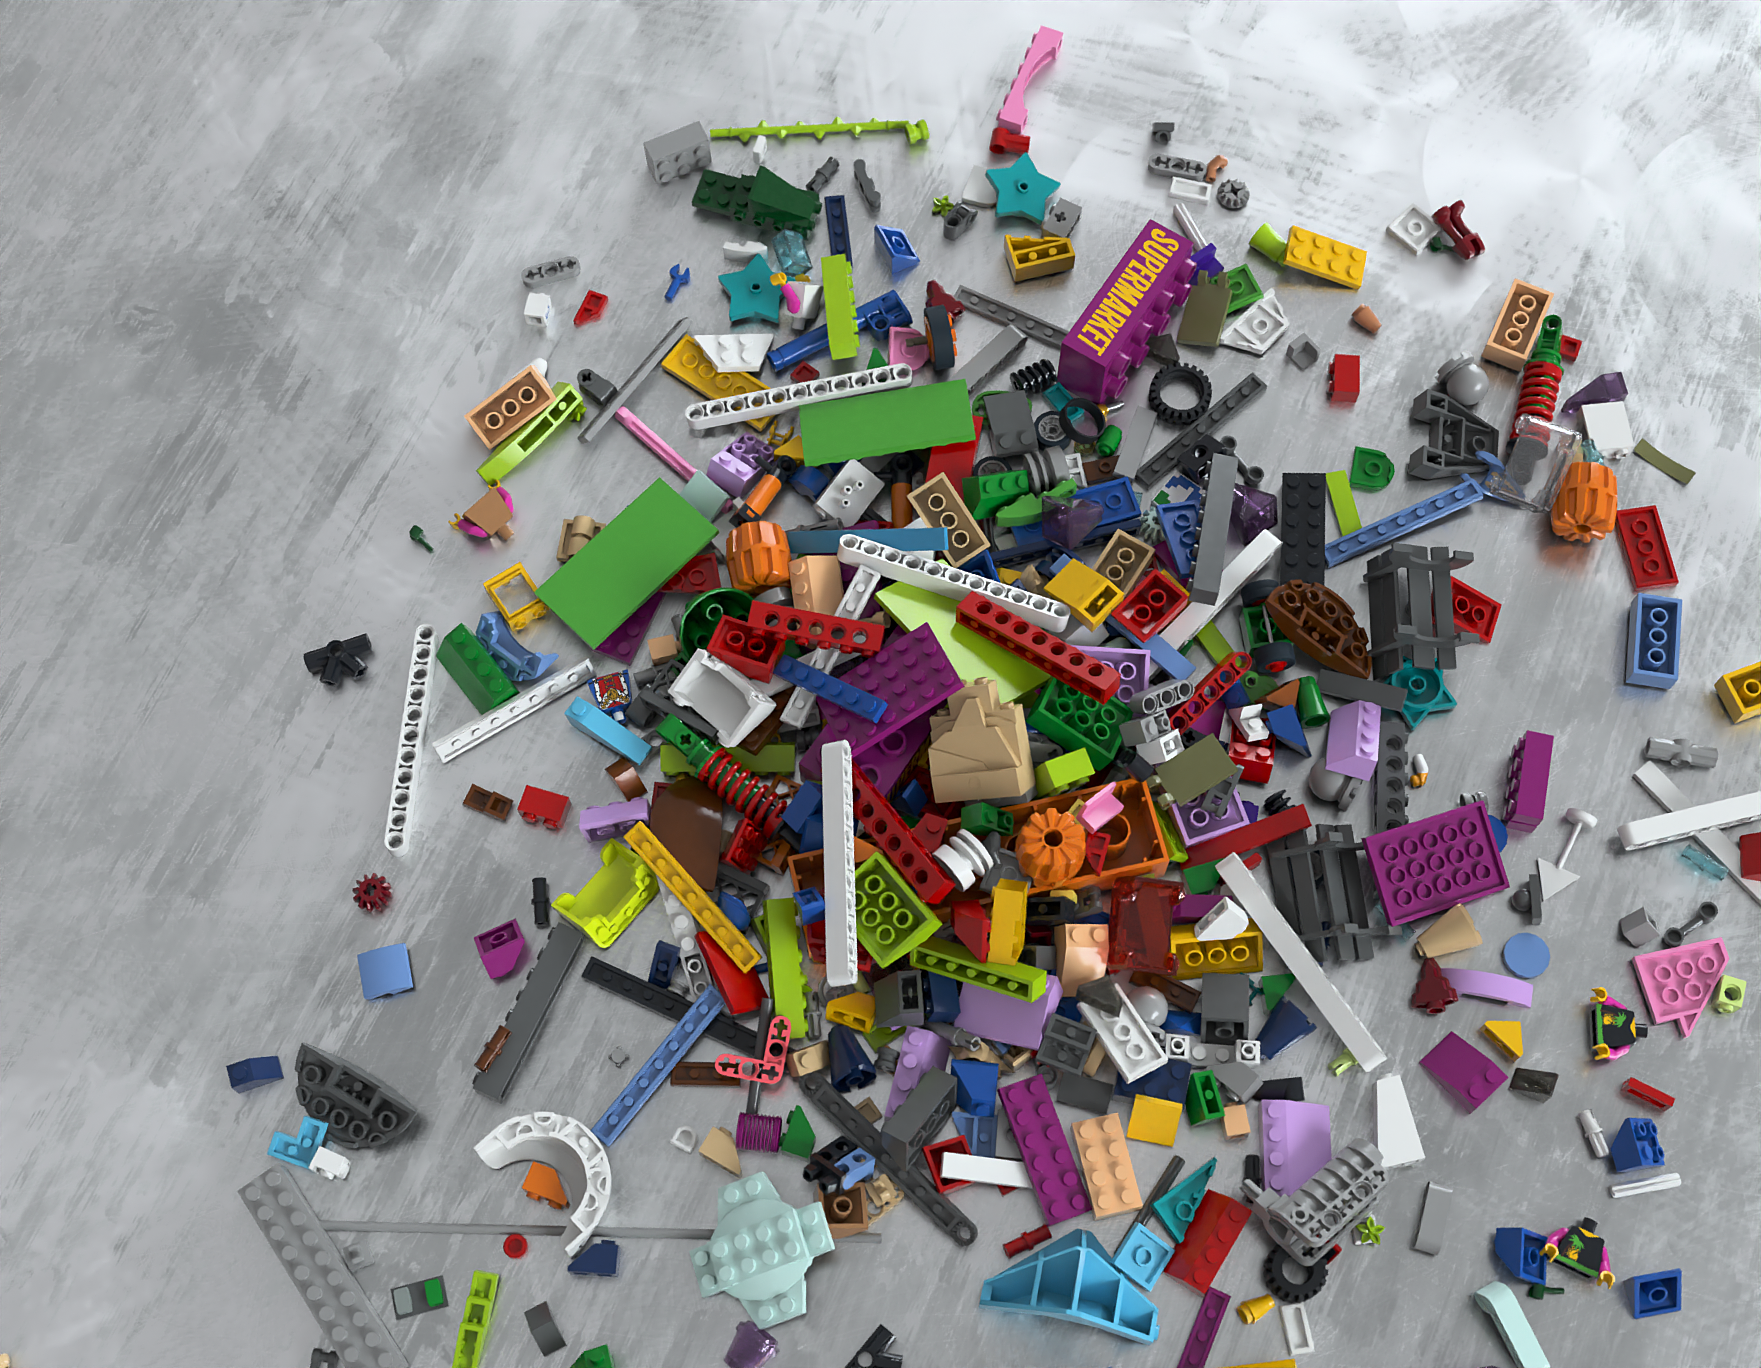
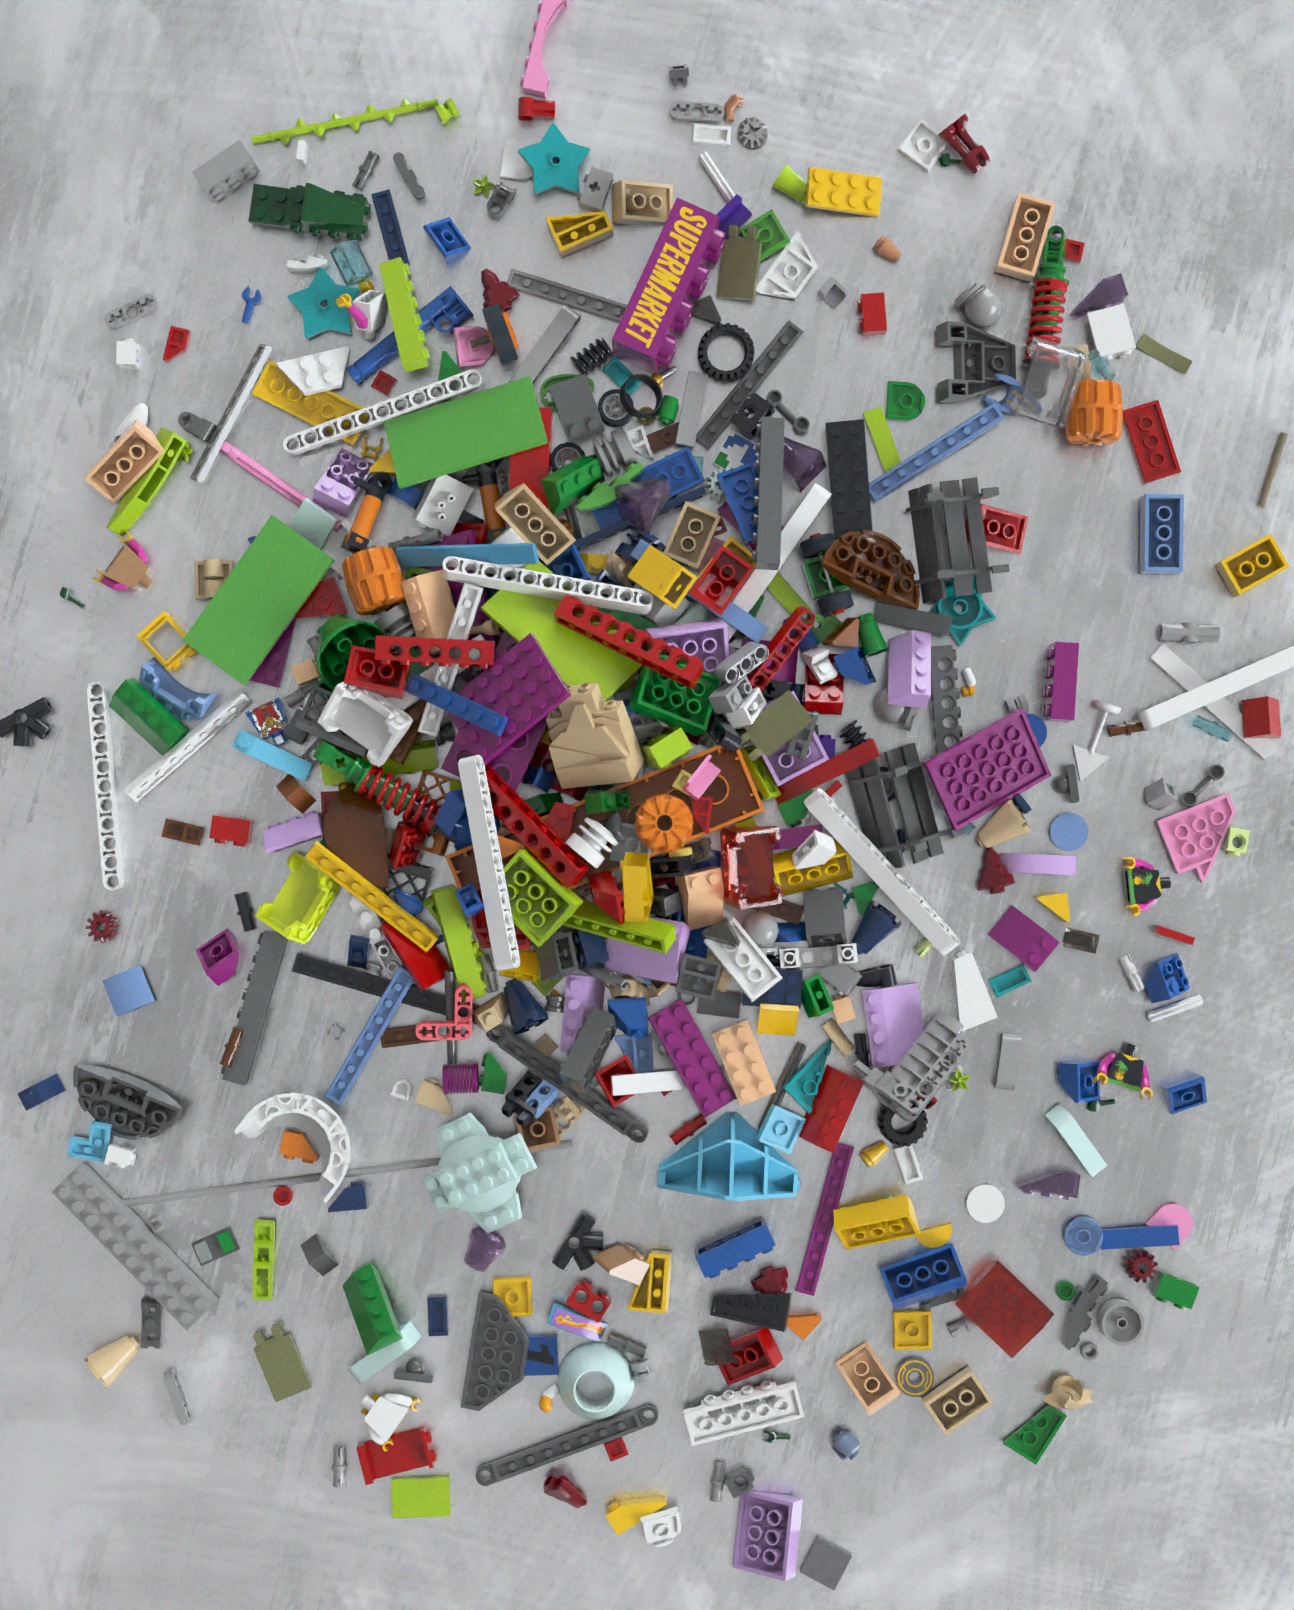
camera: 10 degrees left, 20 degrees up
none -> tan slope [612,180,673,225]
none -> tan slope [821,1018,854,1057]
none -> teal tile [988,964,1031,997]
none -> dark blue tile [1012,794,1032,814]
none -> reddish brown pin [1107,720,1145,737]

